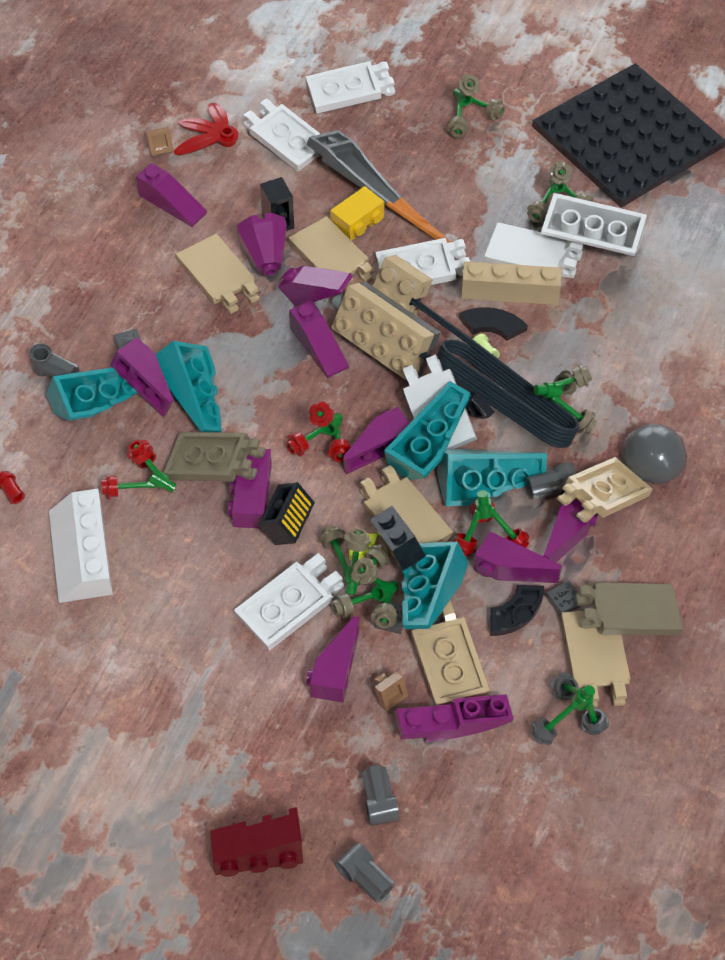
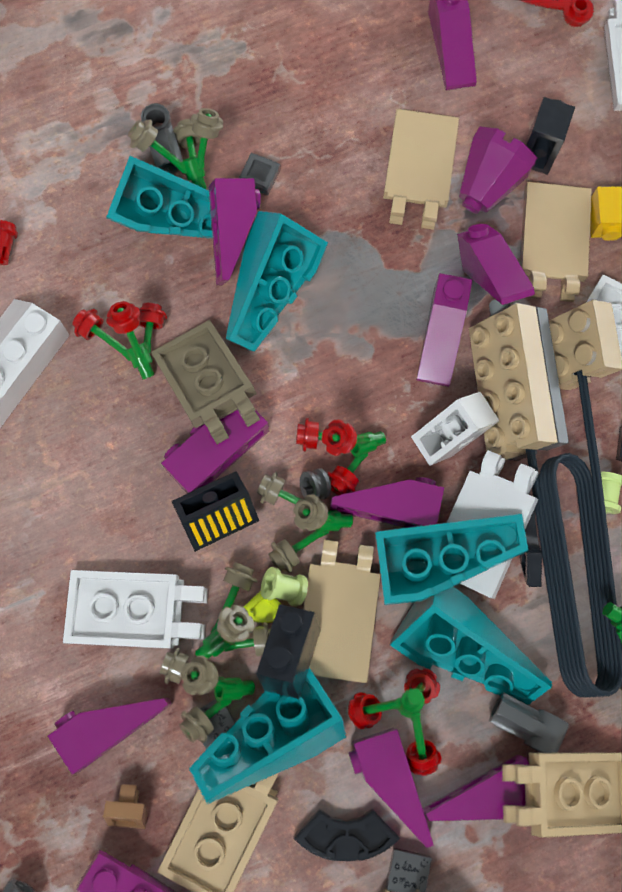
camera: 40 degrees right, 20 degrees up
none -> dark tan plant [128,108,223,189]
none -> dark tan plant [257,472,353,573]
none -> yellowish green bush [261,567,308,607]
none -> dark grey bush [300,468,331,500]
none -> white brick [411,392,500,466]

